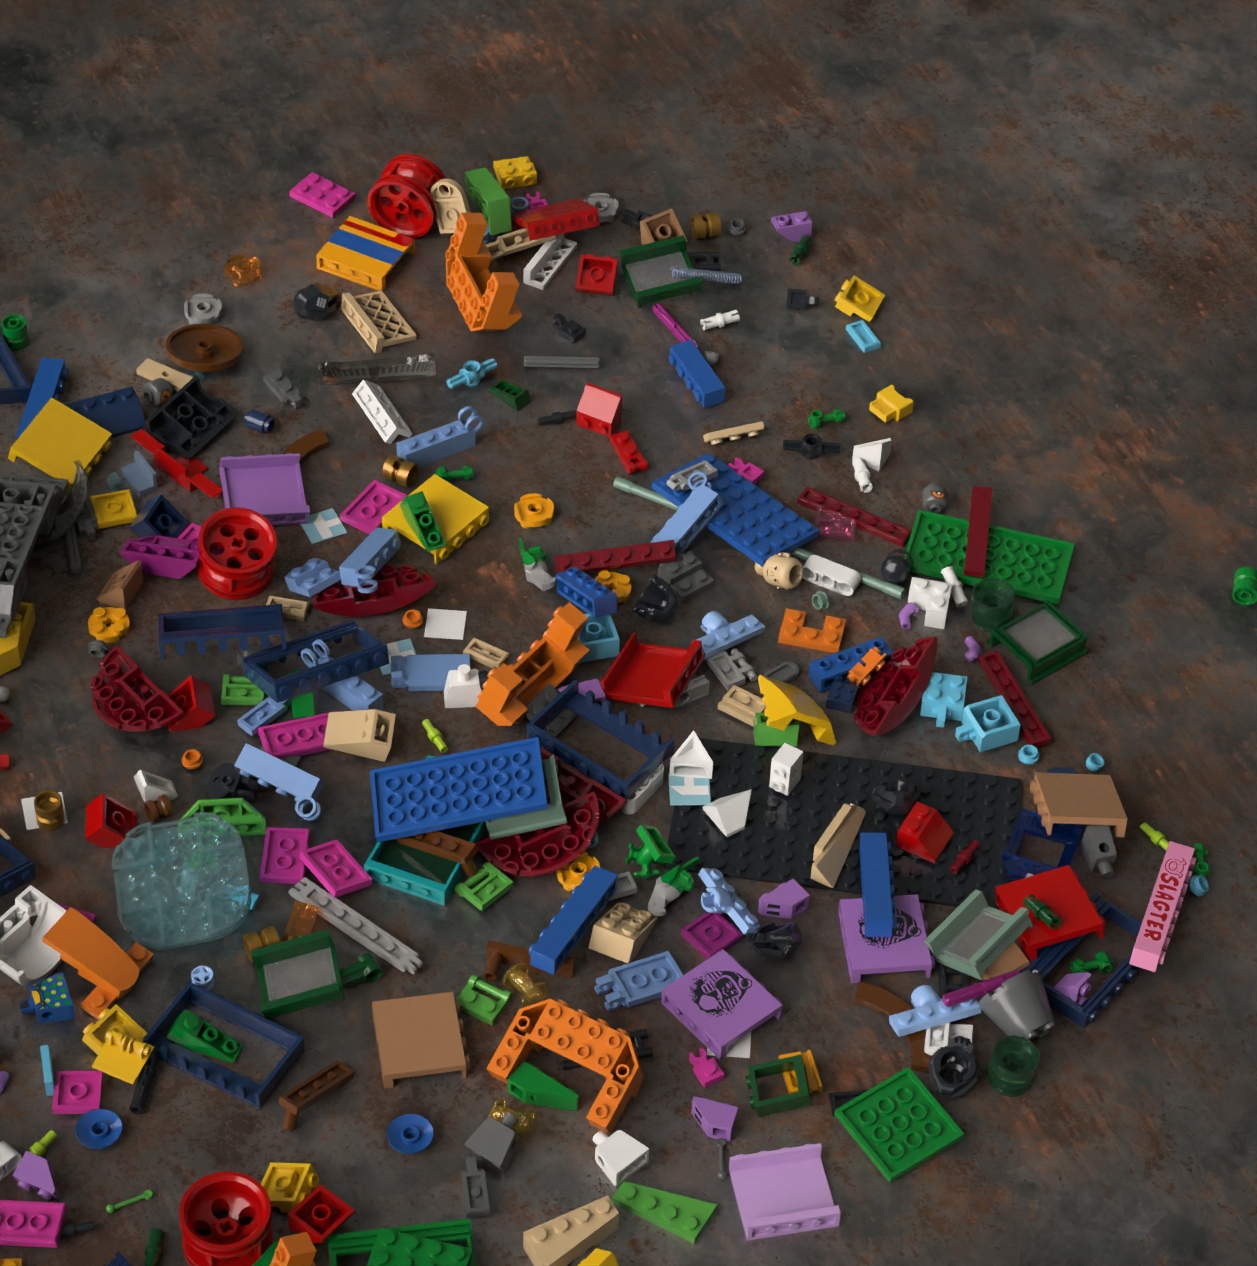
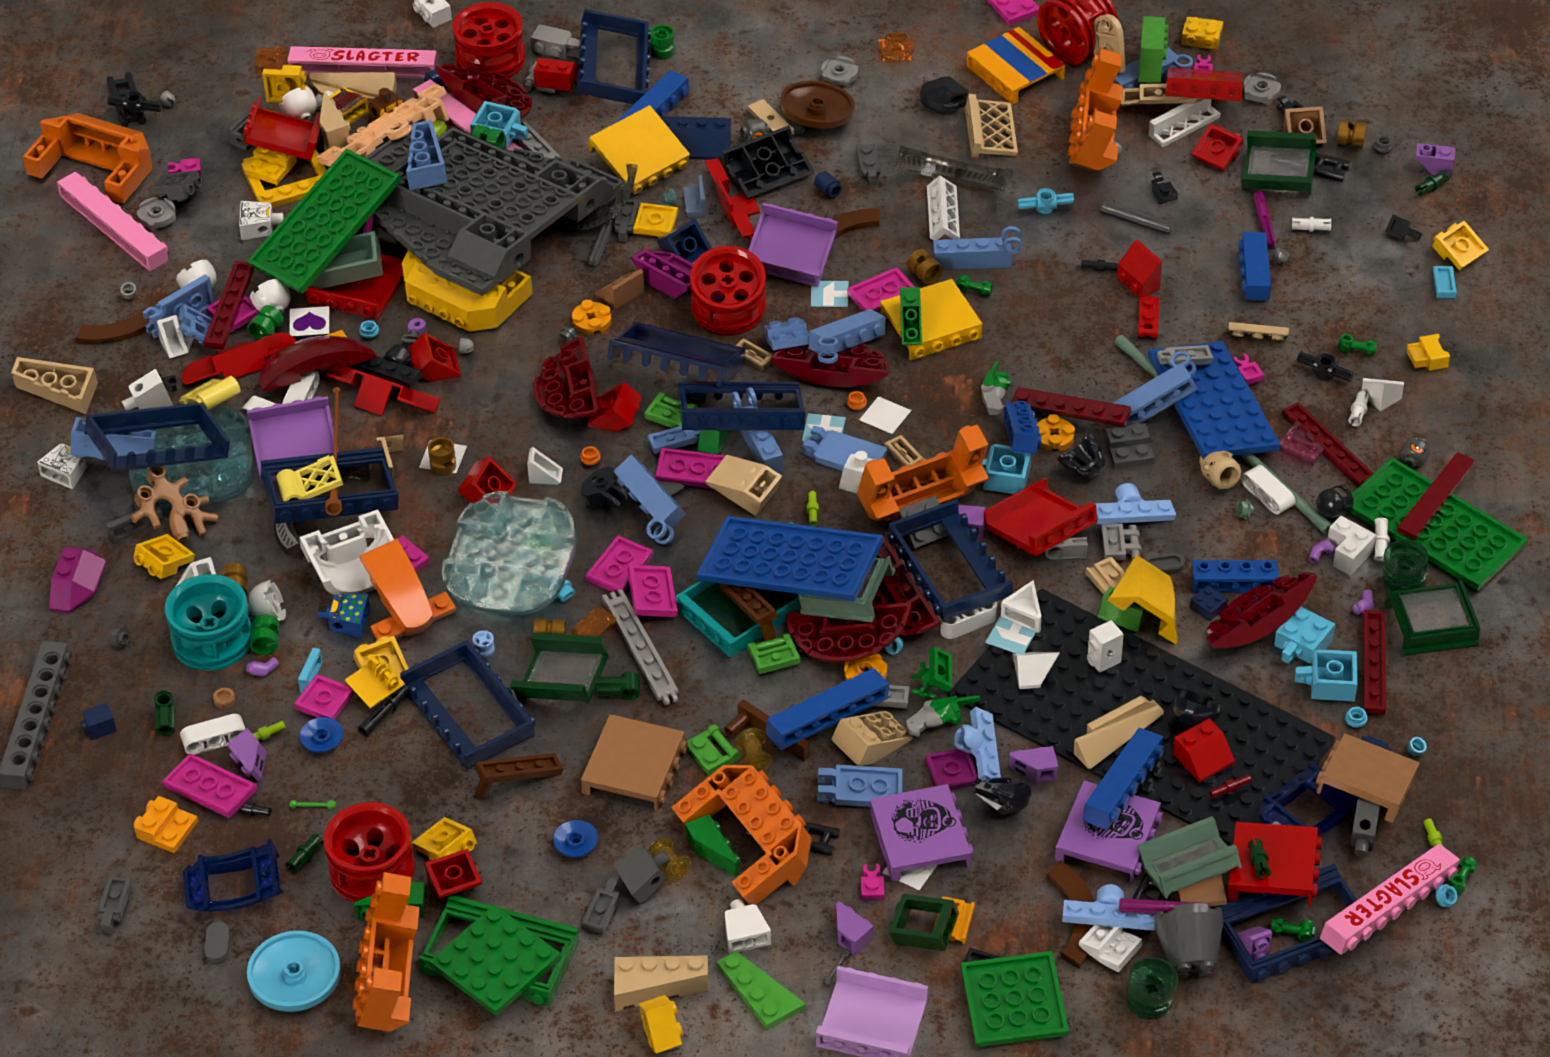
camera: 30 degrees right, 0 degrees up
reddish brown wheel [144,794,173,822] -> none
green slope [166,1009,243,1063] -> none
bright green wedge [178,798,266,839] -> none
dark green slope [489,379,531,411] -> none
light orange plate [514,493,554,528] -> none
sand blue piece [670,267,742,284] -> none
orange plate [778,608,846,653] -> none
orange hinge [847,647,887,687] -> none
black helmet [928,1035,980,1098] -> none

